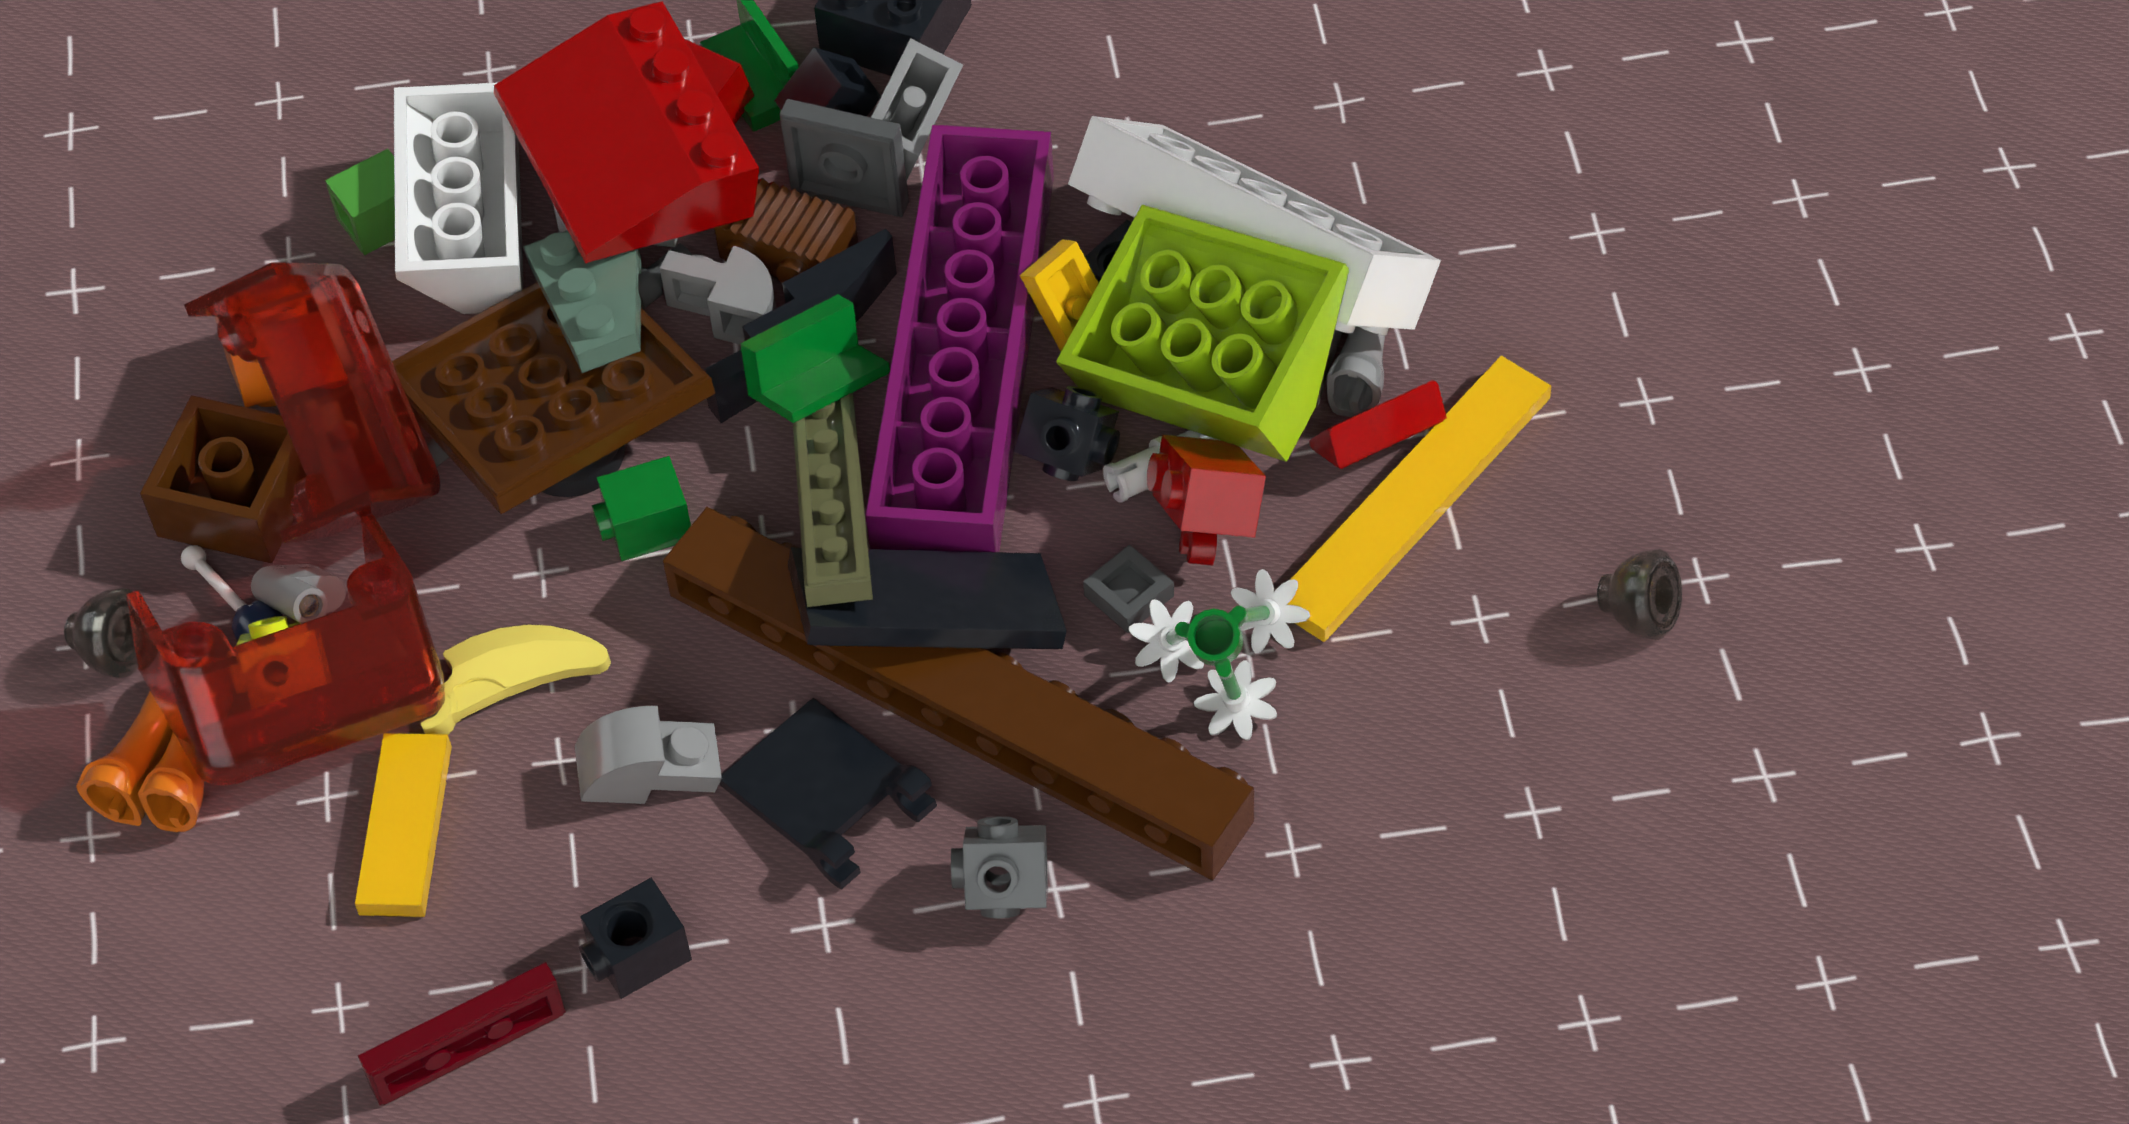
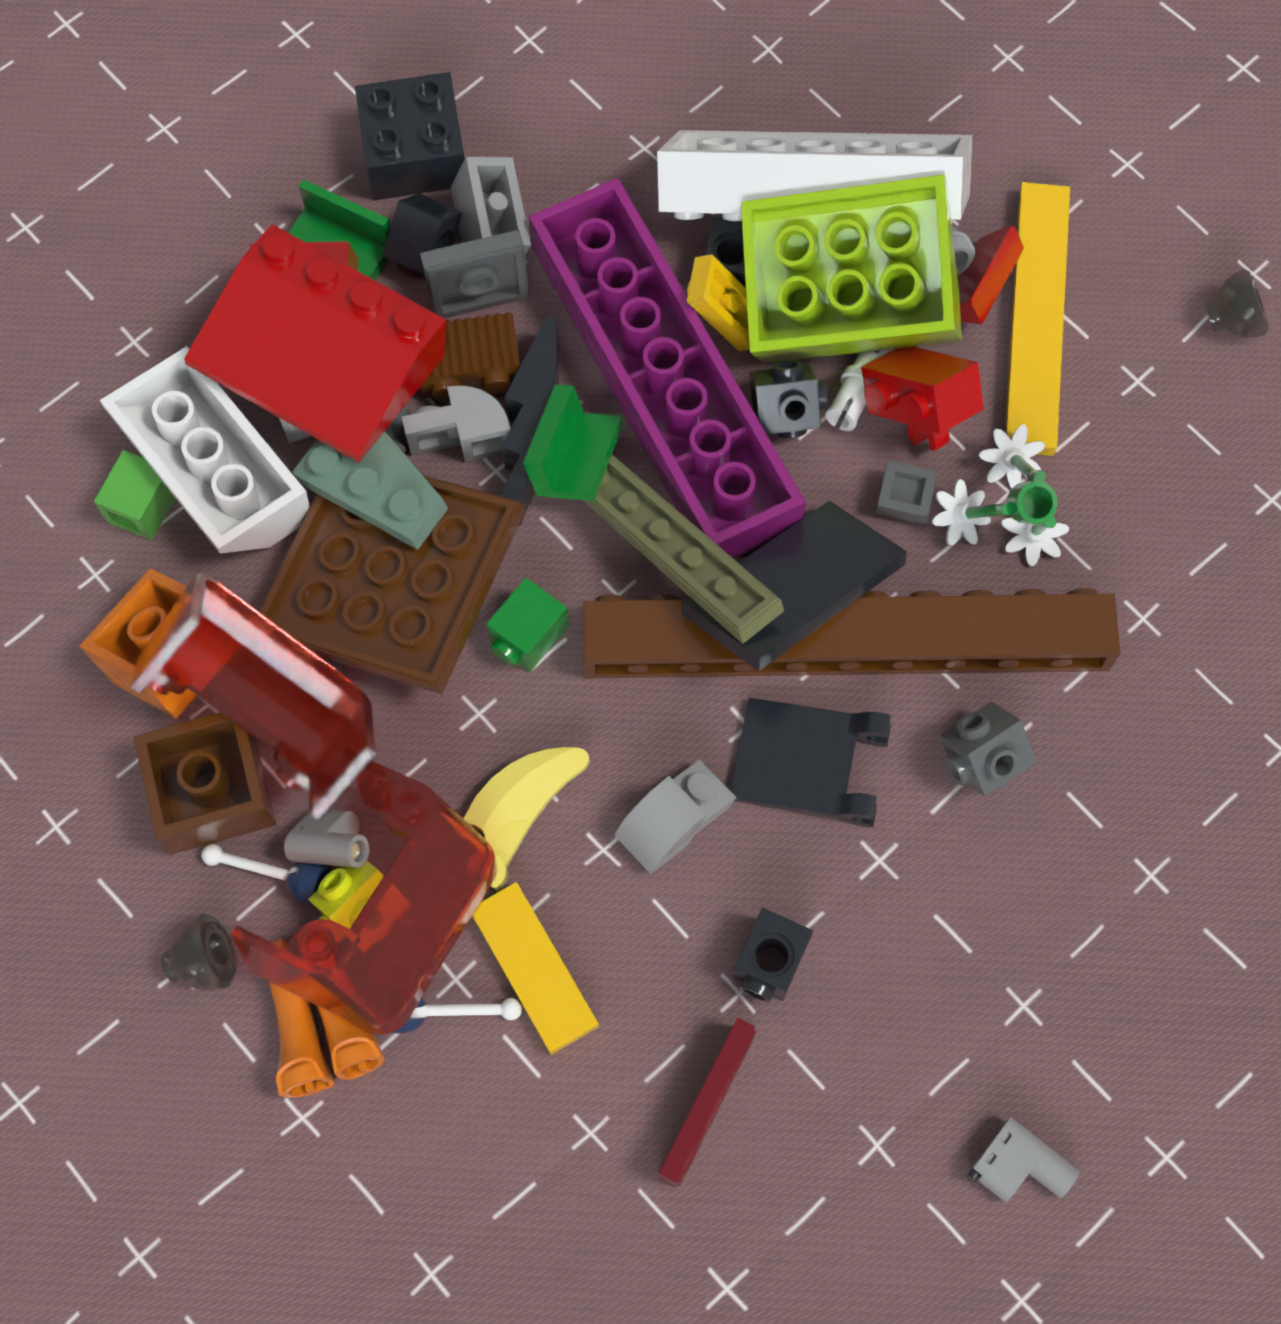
camera: 35 degrees left, 15 degrees up
none -> white hinge [387,988,522,1034]

